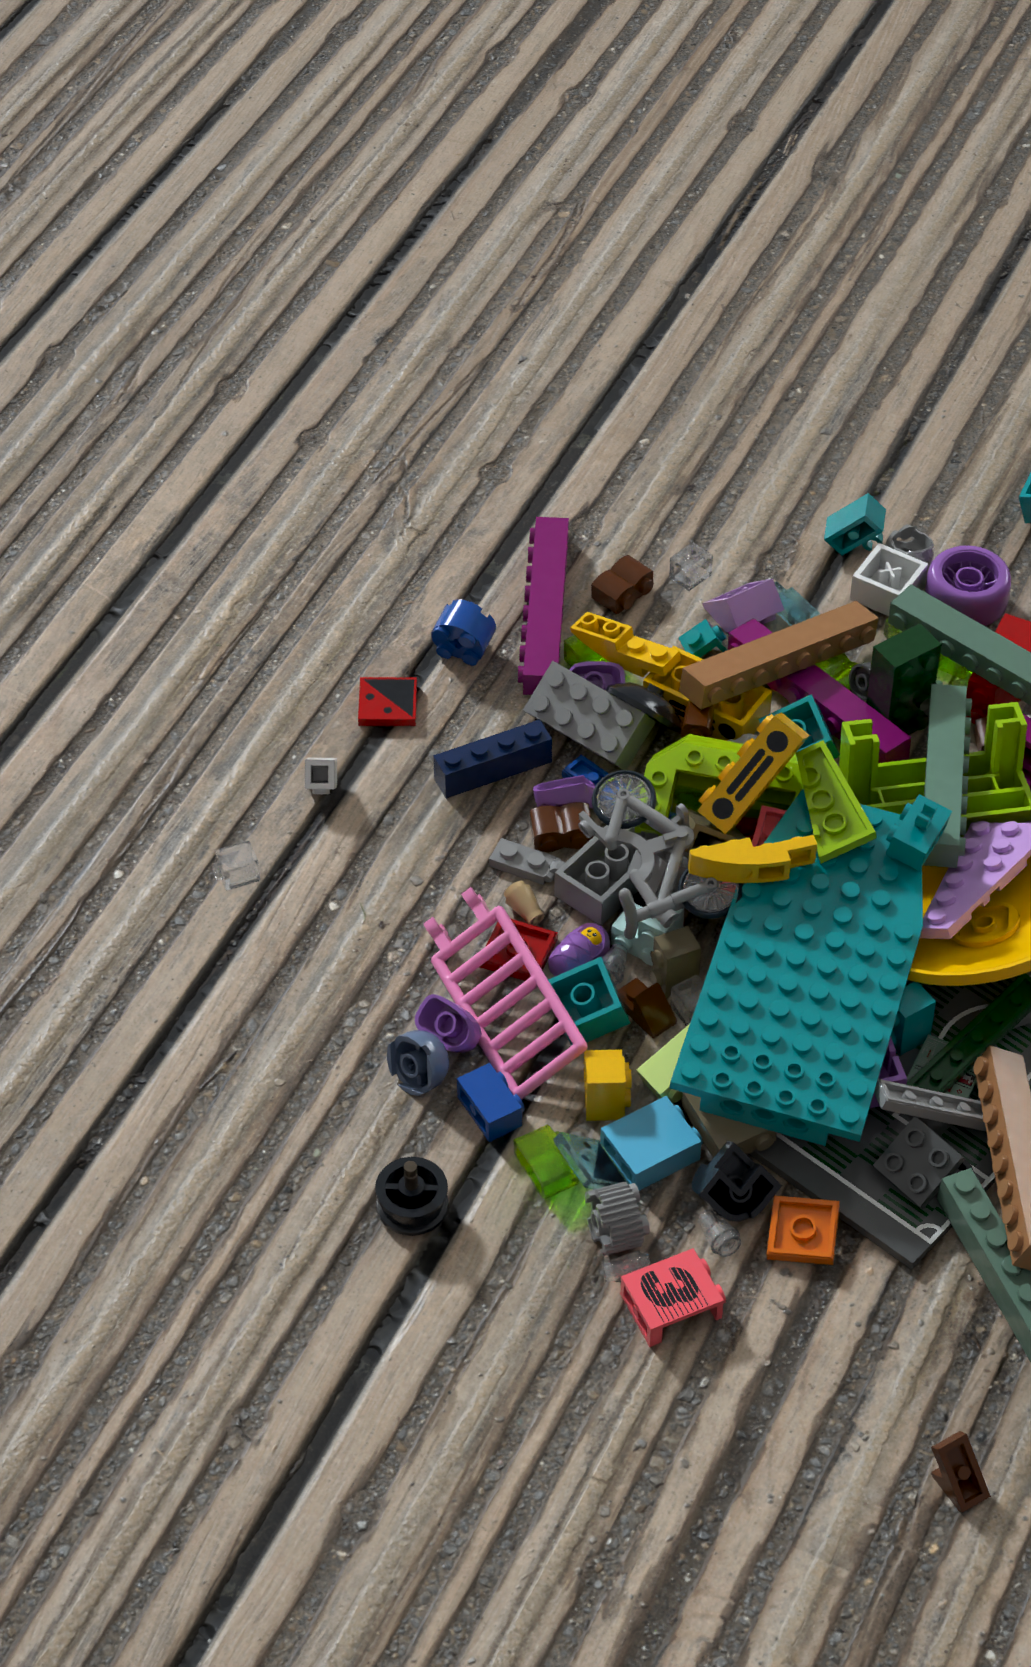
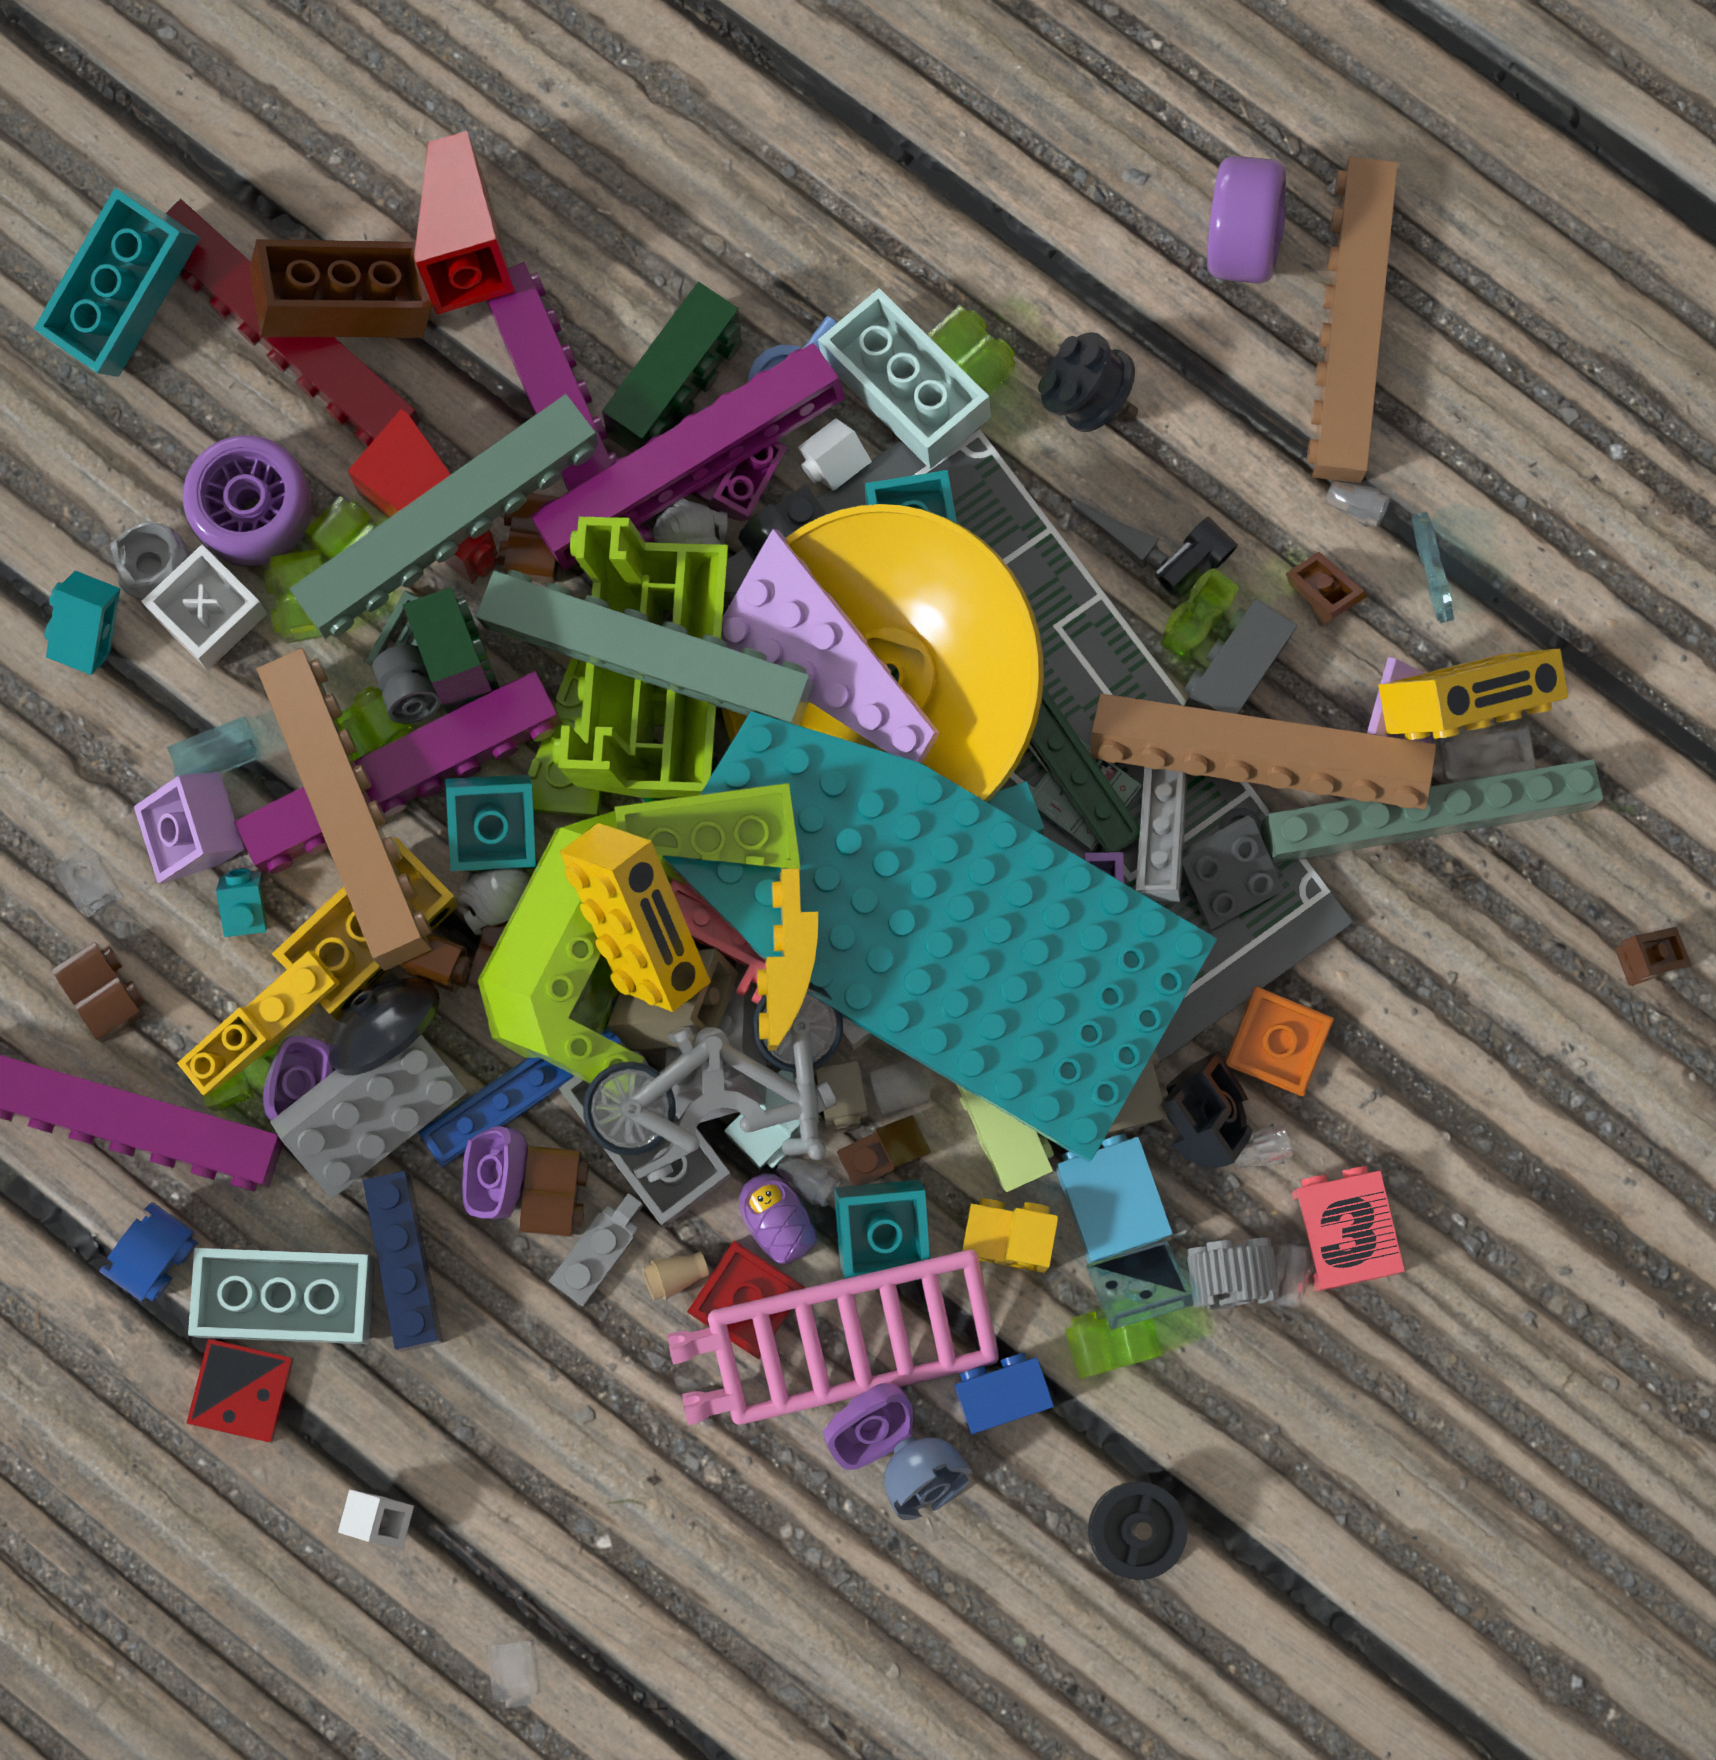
camera: 80 degrees left, 30 degrees up
teal brick [886,794,952,872] -> none
none -> light aqua brick [188,1248,375,1344]

